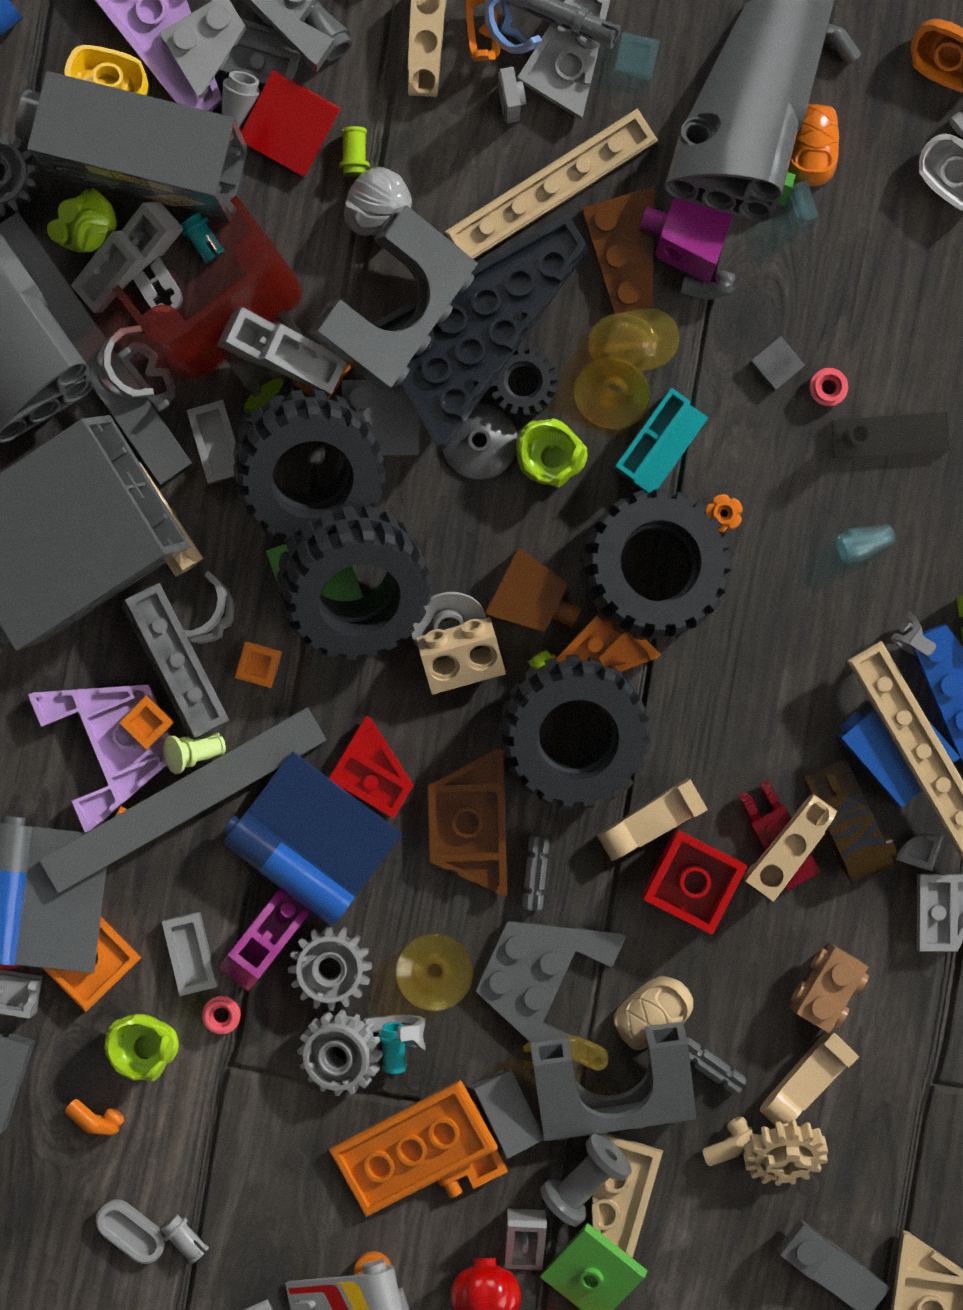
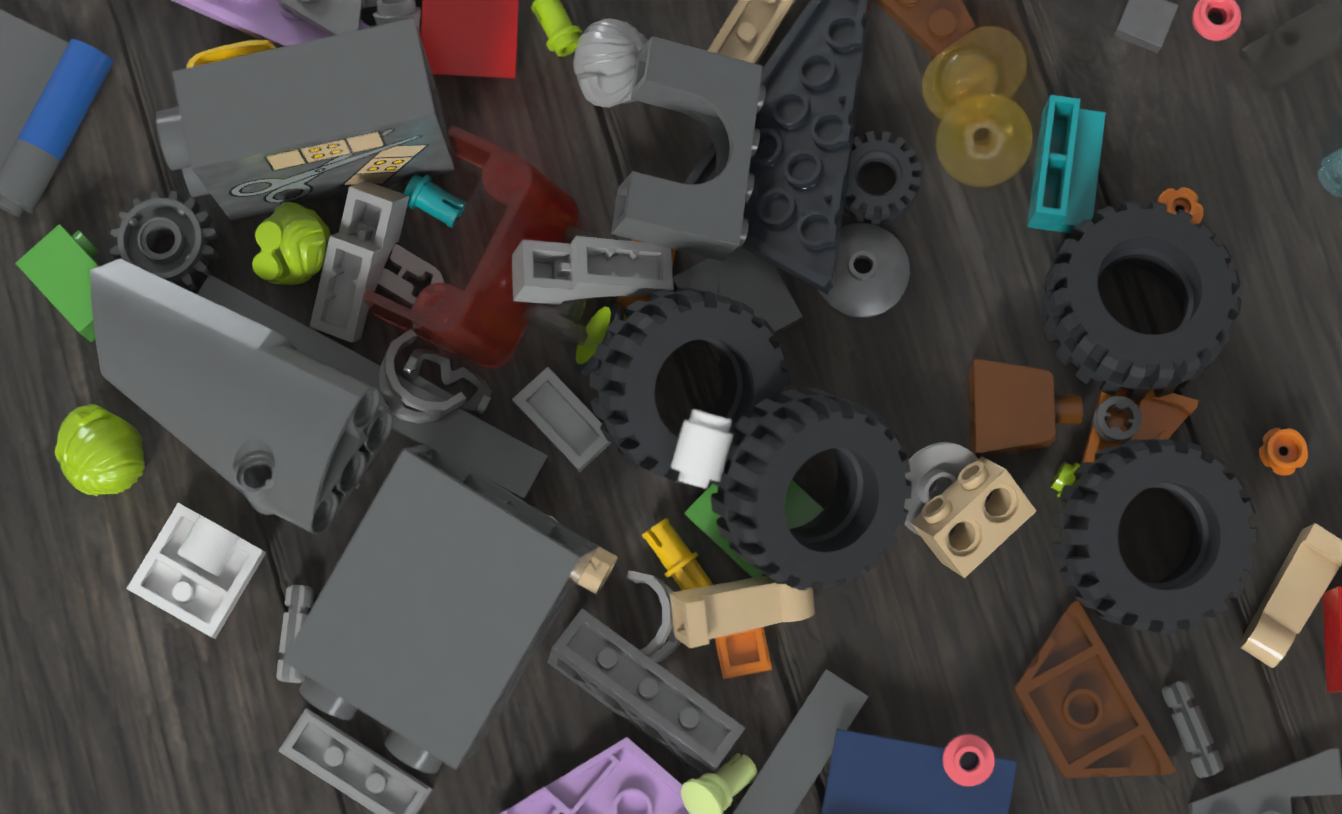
camera: 25 degrees left, 10 degrees down
orange tile [119,695,175,750] -> none
red wing [329,716,414,818] -> none
lime hair [516,418,588,487] -> none
none -> yellow axle [642,517,714,591]
none -> tan leg [670,575,815,648]
none -> white brick [671,409,734,488]
none -> coral plate [942,734,995,786]
none -> dark grey bush [1093,396,1141,444]
none -> orange plate [1259,428,1308,476]

